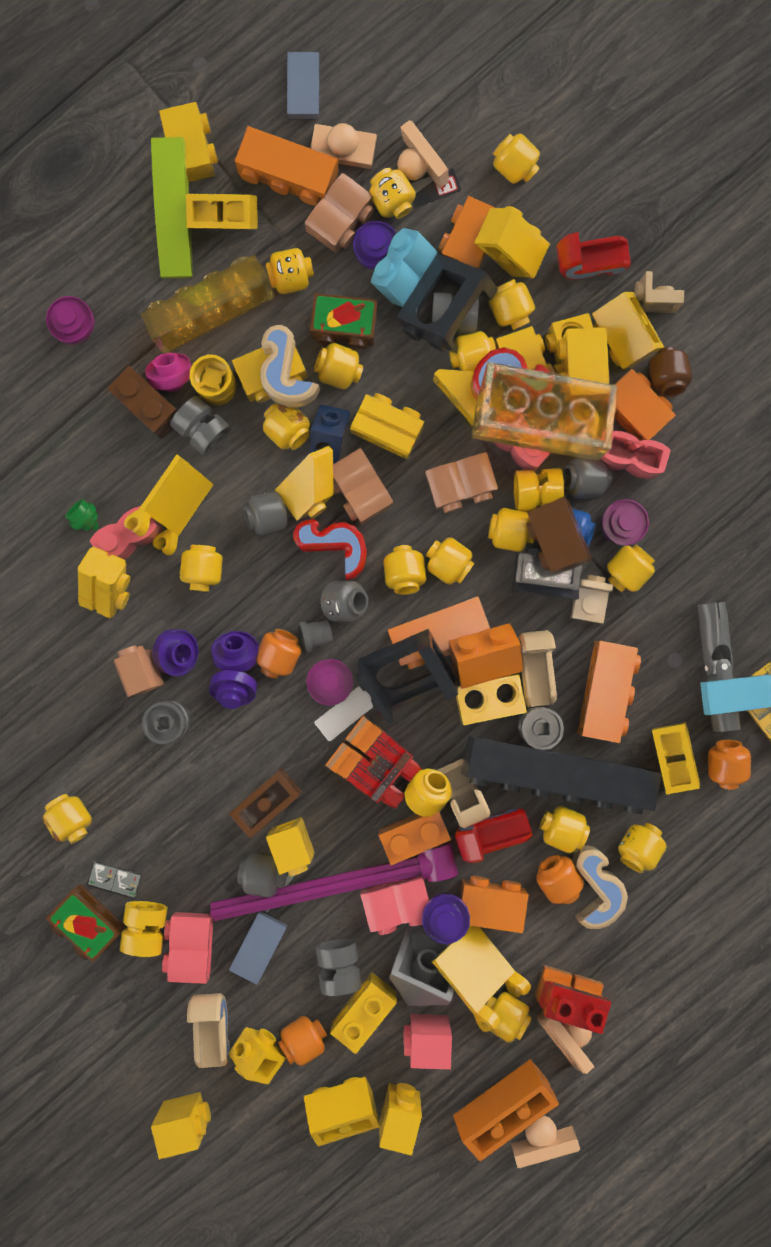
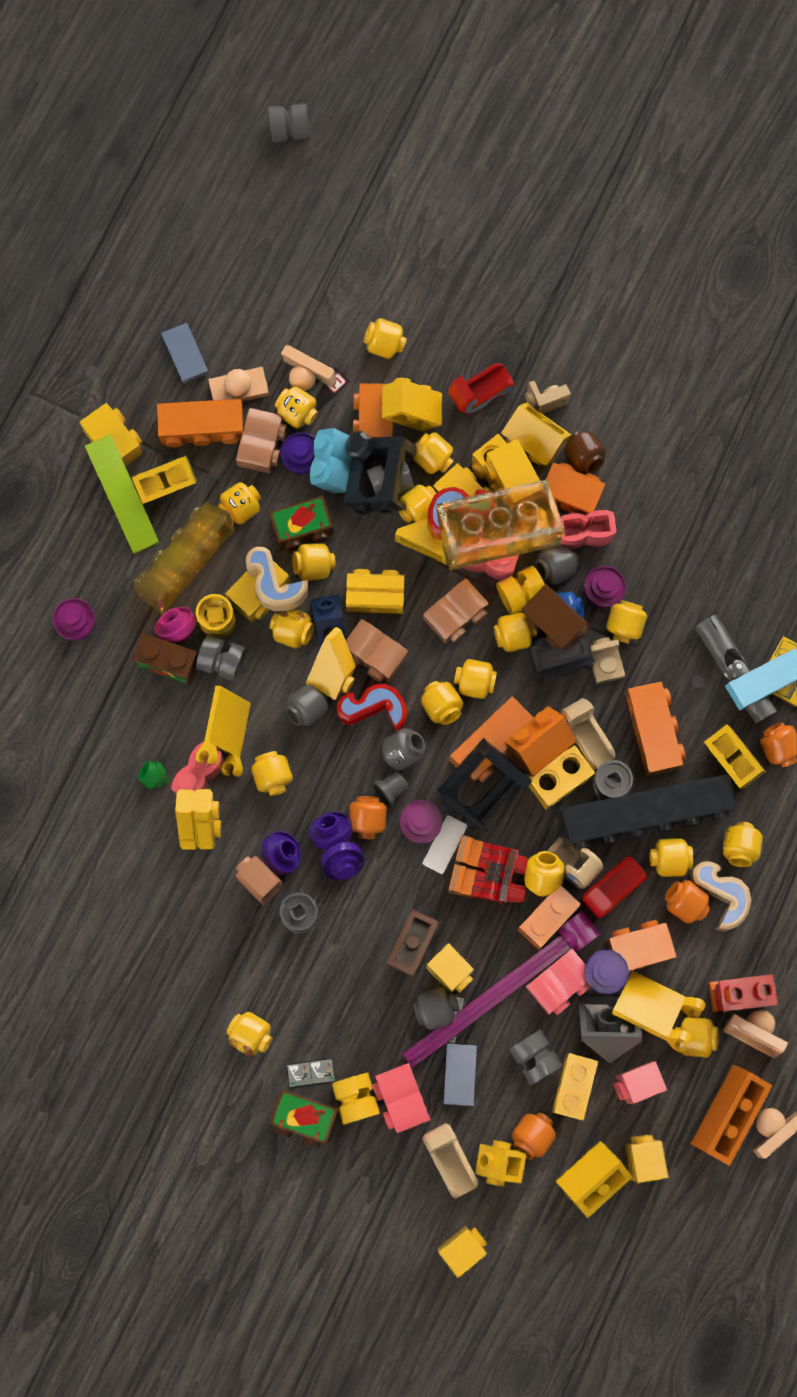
camera: 20 degrees left, 10 degrees down
none -> black tile [345,431,374,460]

